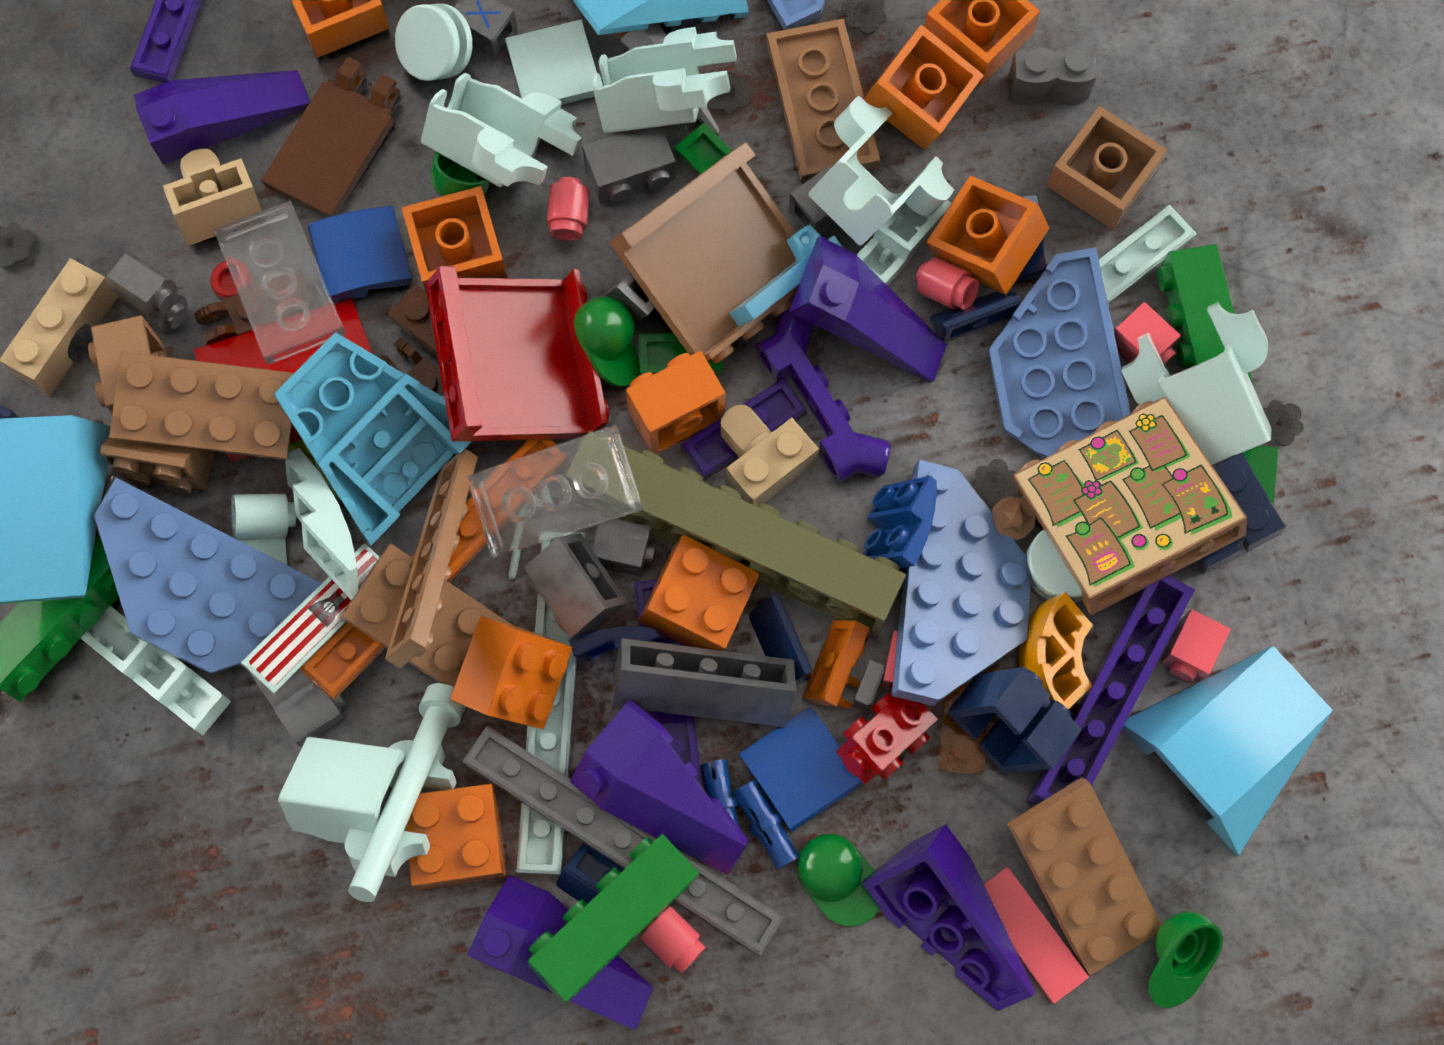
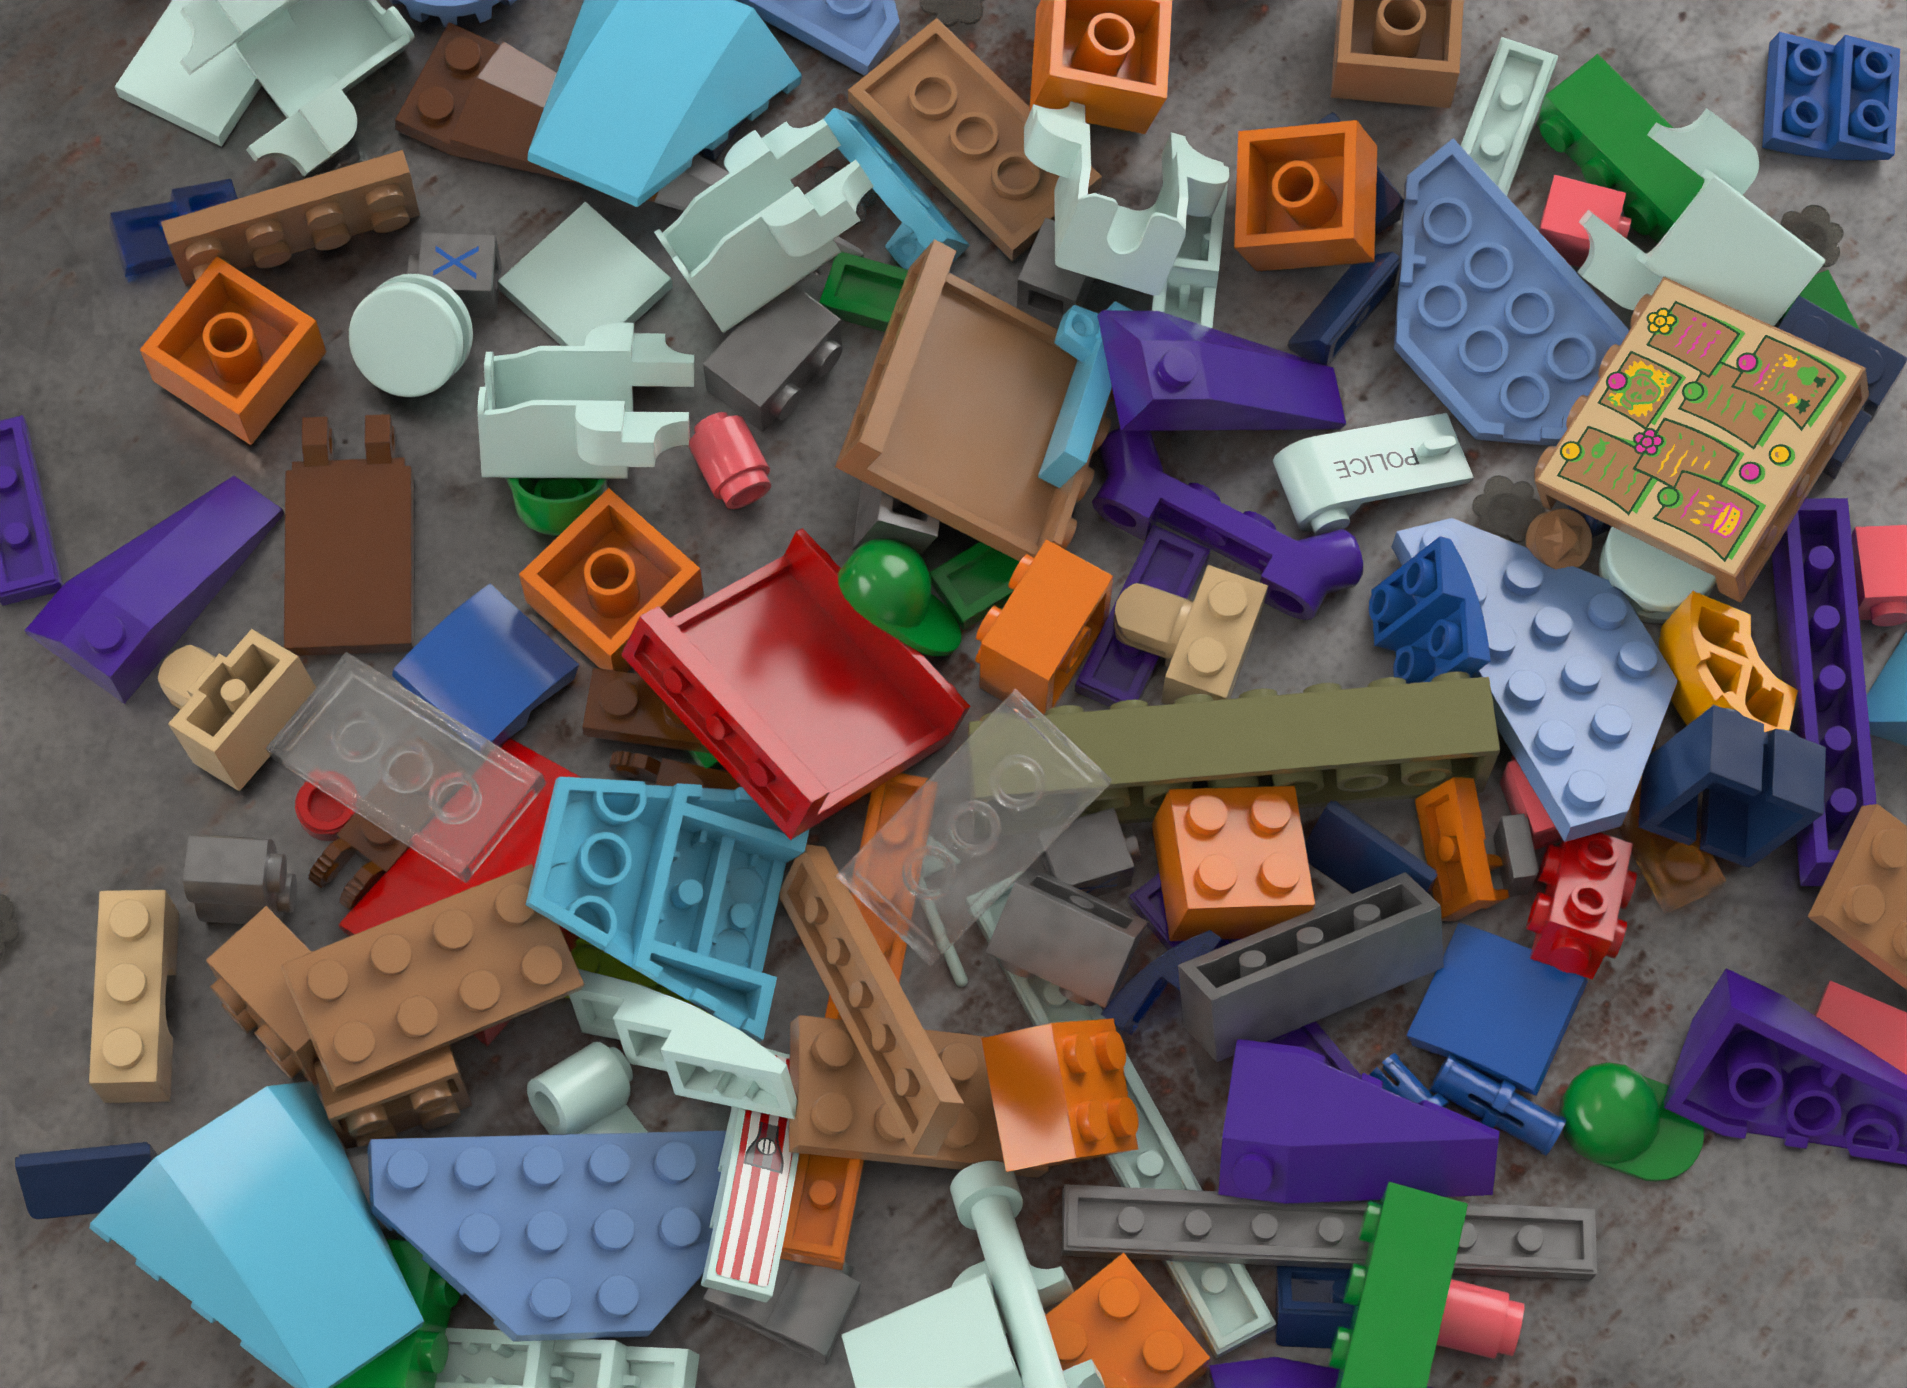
camera: 30 degrees left, 5 degrees down
coral brick [916,257,979,310] -> none
none -> medium azure hinge [824,108,970,270]
none -> light aqua door [1273,413,1474,536]
none -> blue slope [1762,32,1900,160]

